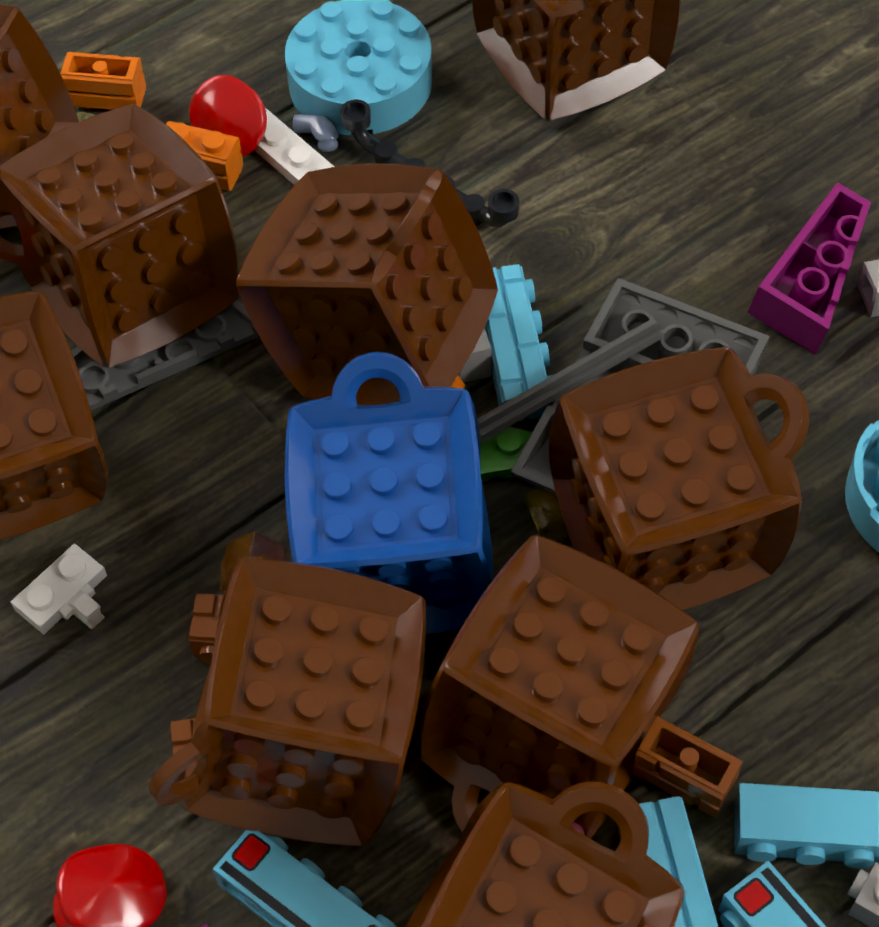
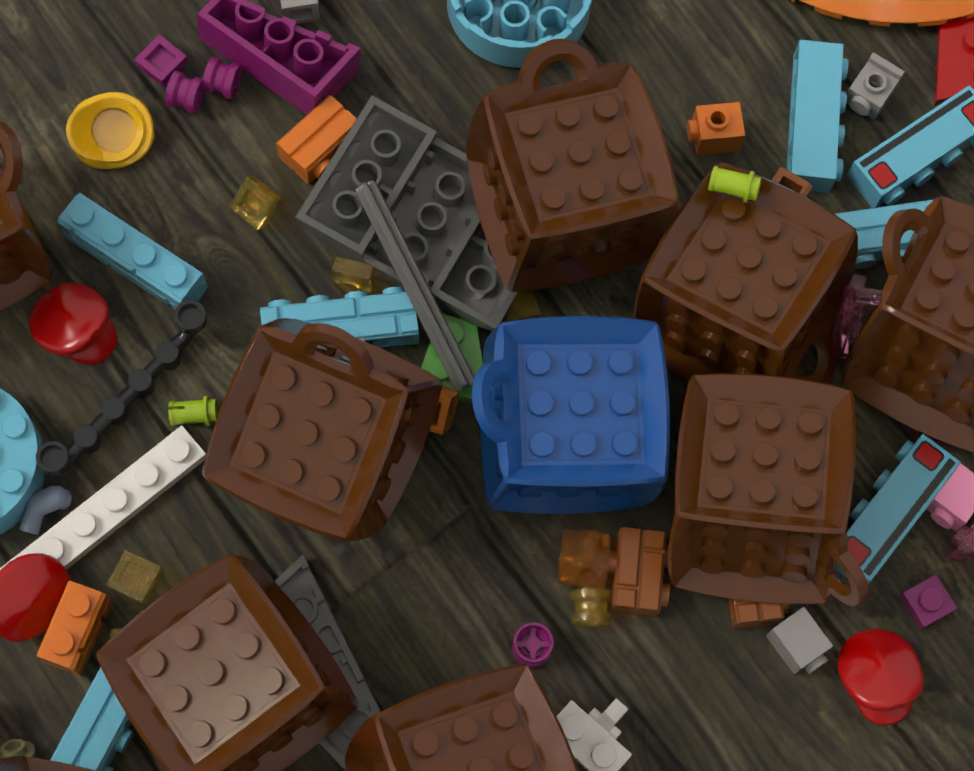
camera: 95 degrees left, 15 degrees up
none -> red piece [29,283,118,365]
none -> medium azure brick [56,193,207,310]
none -> yellow piece [66,92,154,169]
none -> clear yellow plate [106,550,162,605]
none -> magenta plate [134,34,188,87]
none -> magenta wheel [165,71,205,114]
none -> magenta wheel [202,56,243,100]
none -> clear yellow plate [229,175,281,230]
none -> orange brick [276,95,357,184]
none -> clear yellow plate [332,256,374,293]
none -> magenta wheel [512,622,554,669]
none -> clear yellow wheel [571,588,611,627]
none -> orange brick [687,102,745,155]
none -> lime pin [708,166,762,203]
none -> light grey brick [766,607,833,675]

